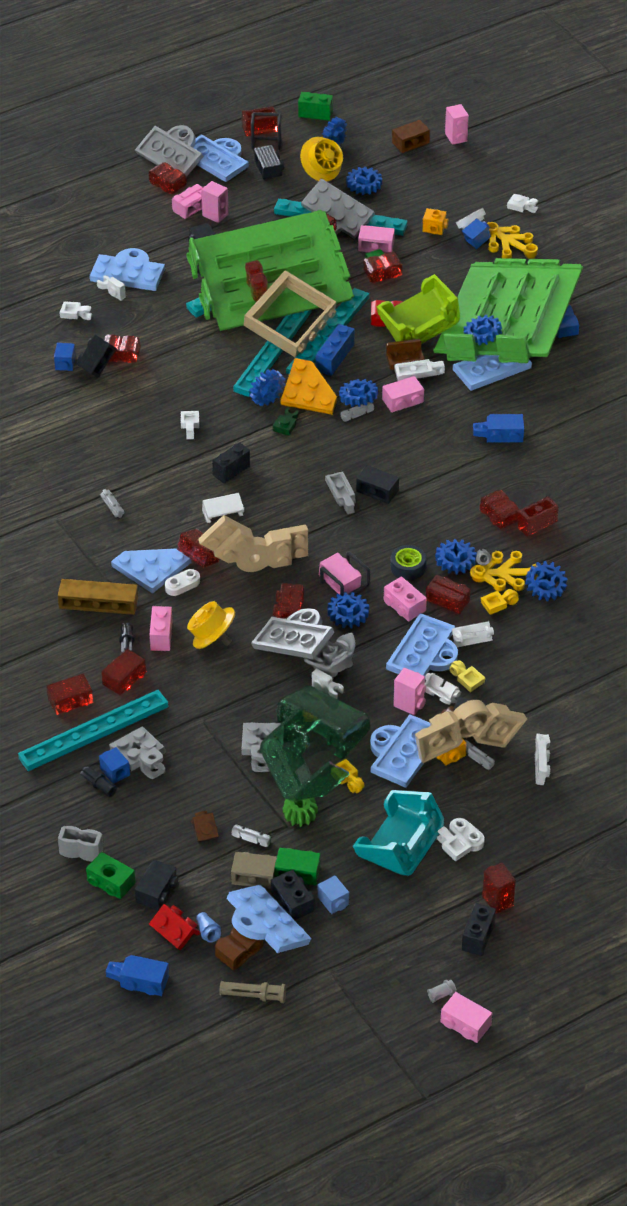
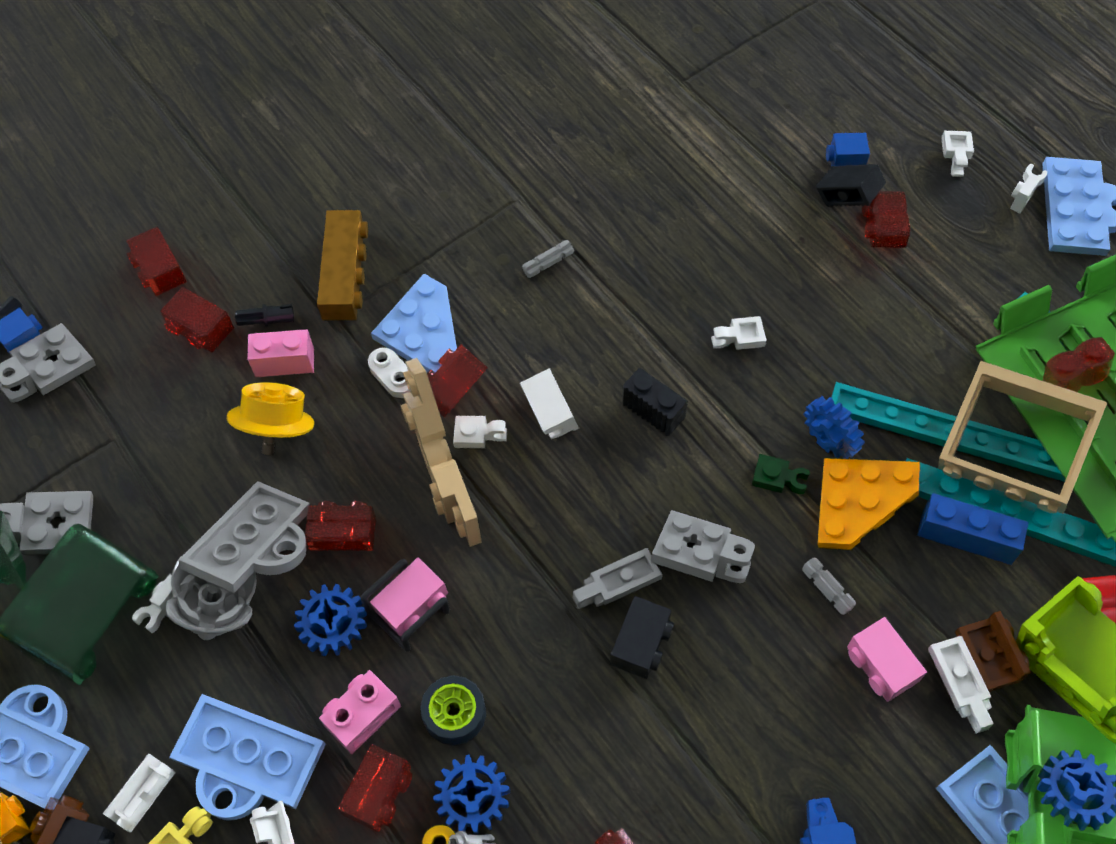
camera: 85 degrees right, 15 degrees up
teal plate [18,690,168,771] -> none
blue gear [339,379,378,407] -> none
bright pink brick [394,667,426,715] -> none
none -> light grey plate [651,510,755,583]

